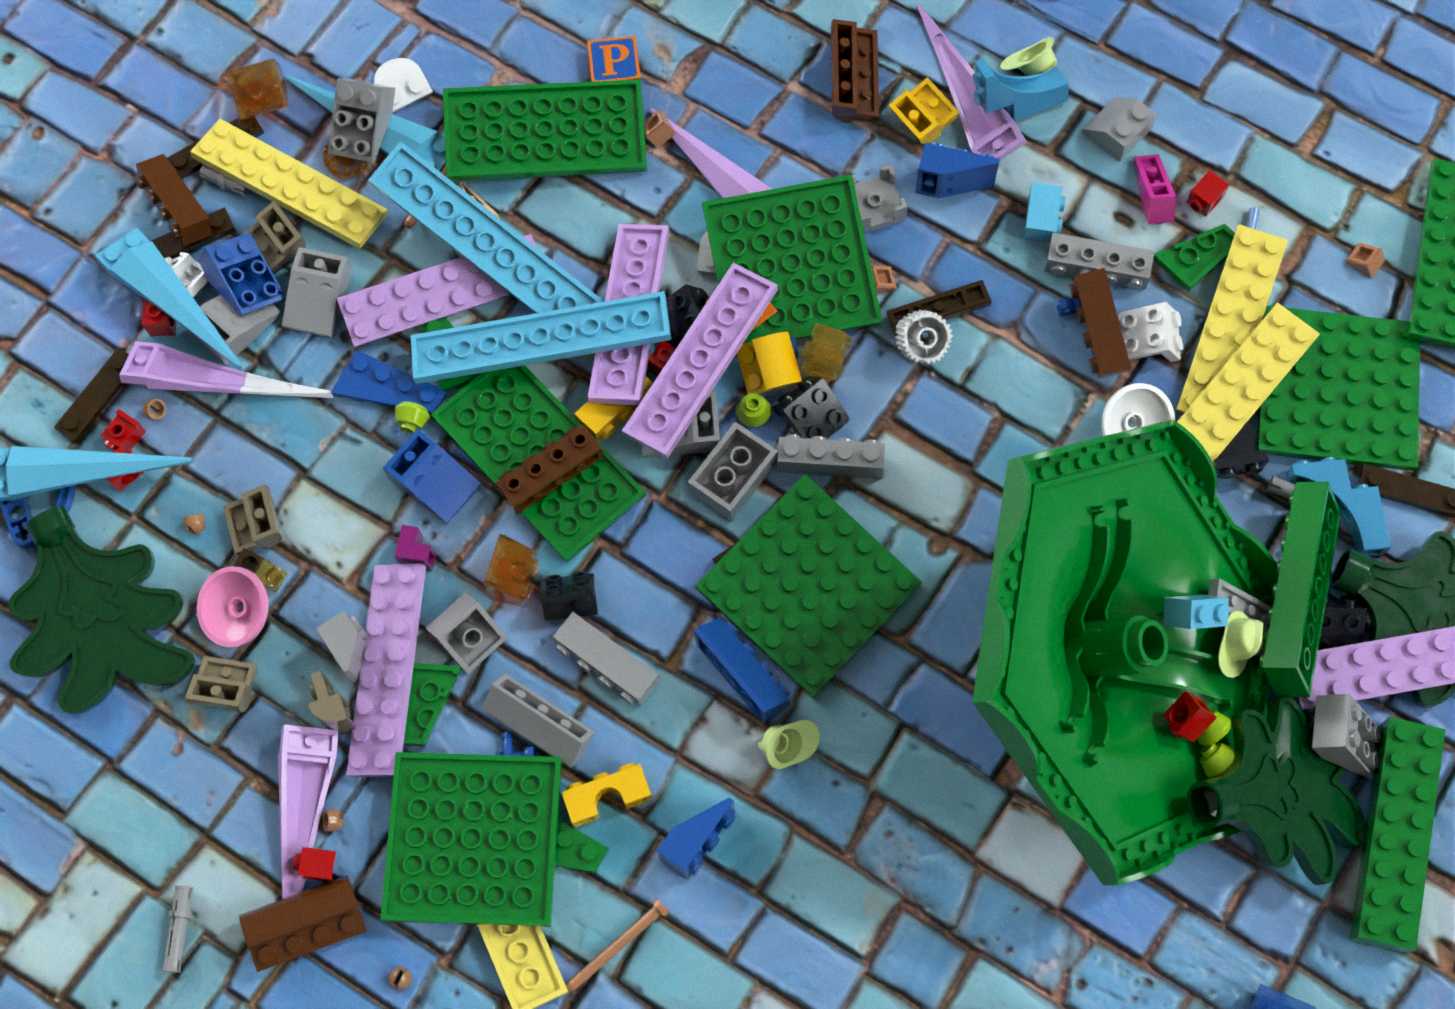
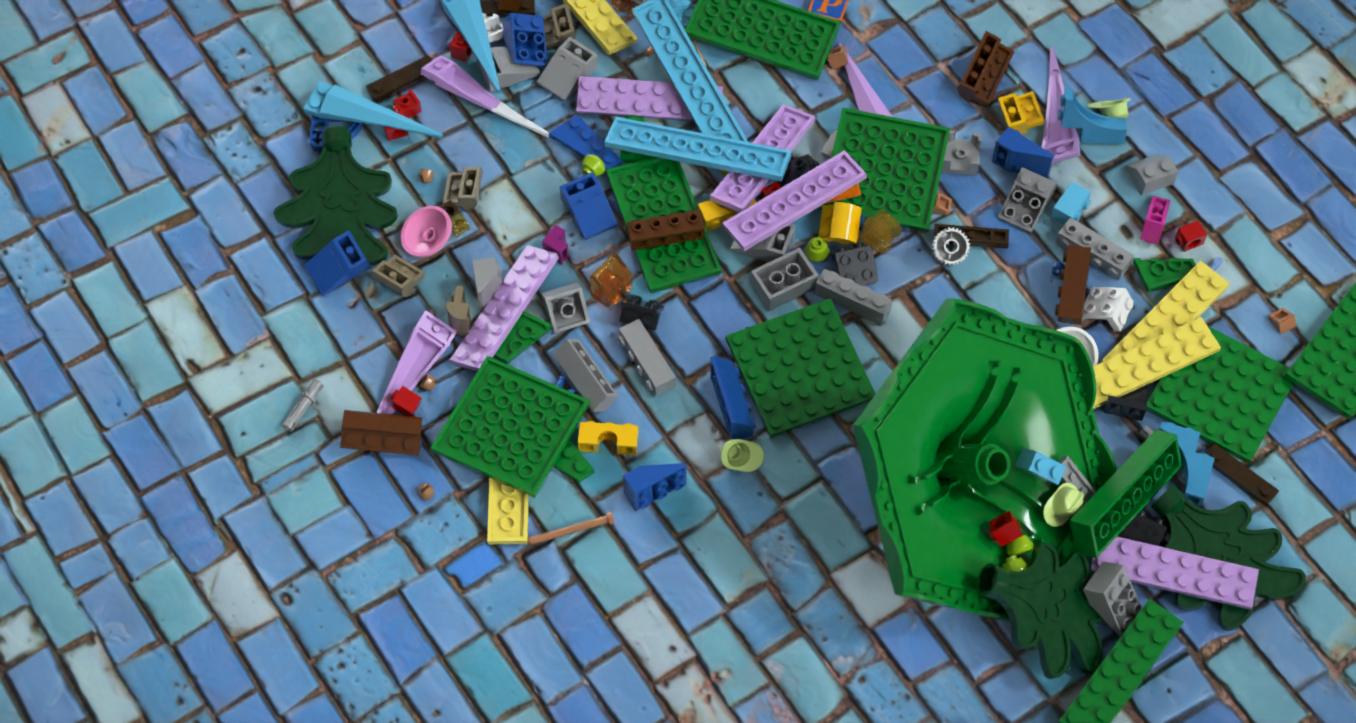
camera: 20 degrees right, 10 degrees down
medium nougat hinge [143,399,166,420] -> none
none -> blue slope [305,230,372,296]
none -> light grey slope [998,167,1057,233]

